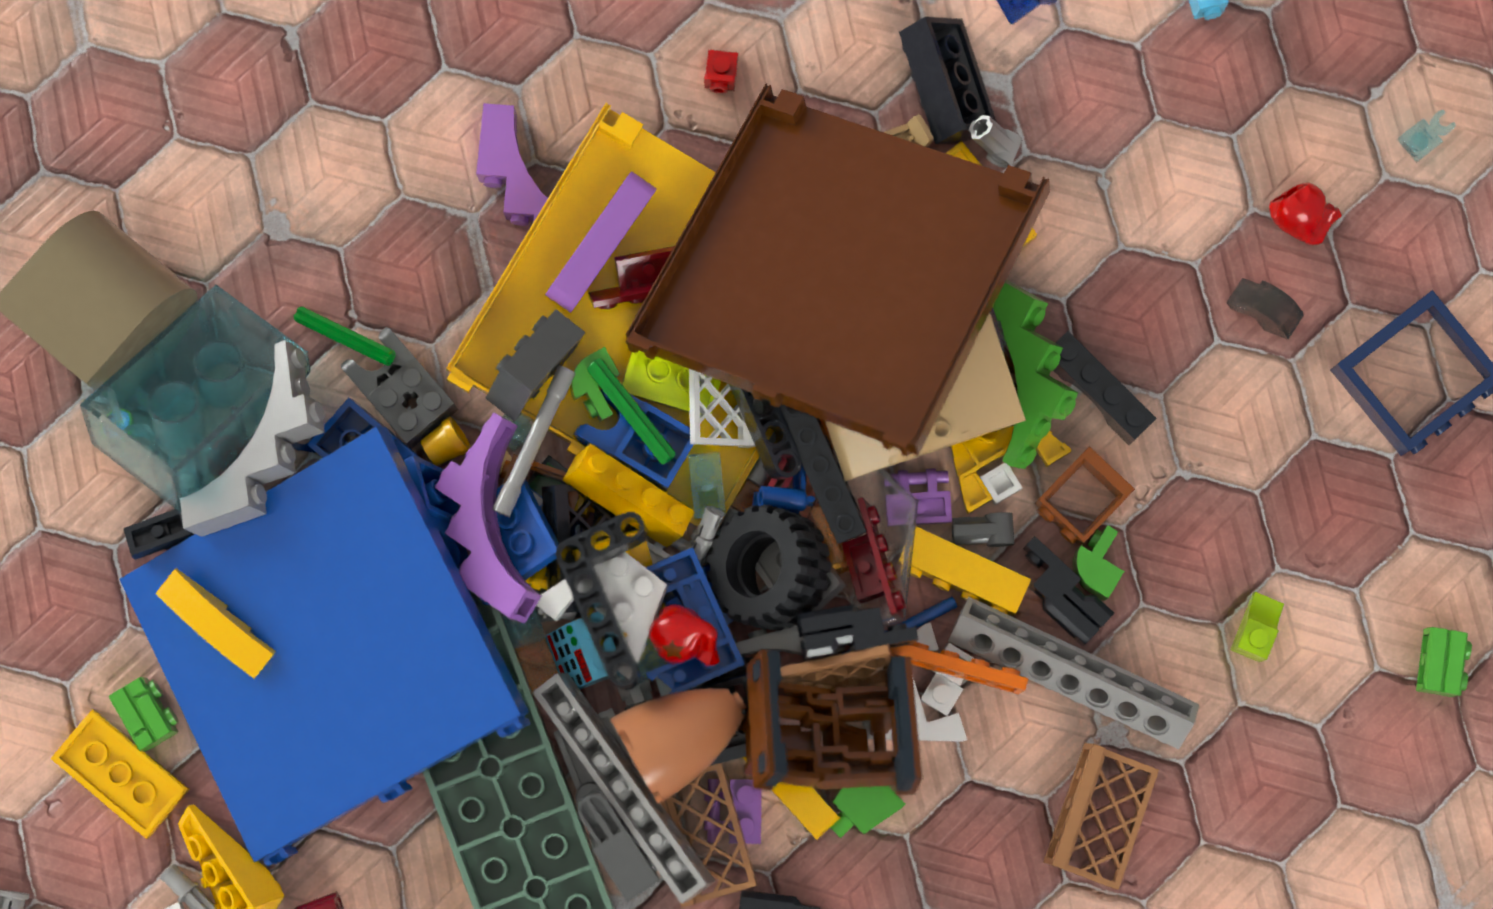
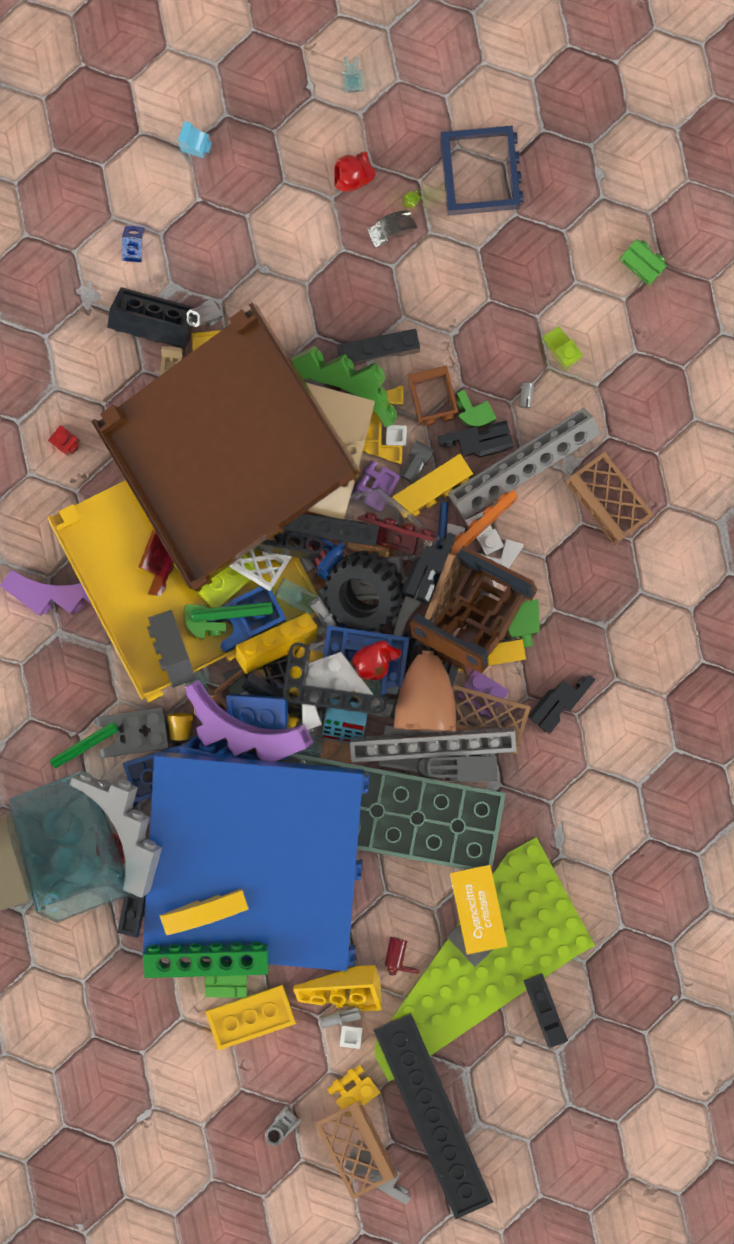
camera: 55 degrees left, 5 degrees up
light grey piece [492,365,576,517] -> none
medium lavender beam [545,171,657,313] -> none
none -> green brick [143,942,270,978]
none -> clear neon green plate [403,190,421,209]
none -> light grey pin [519,382,535,408]

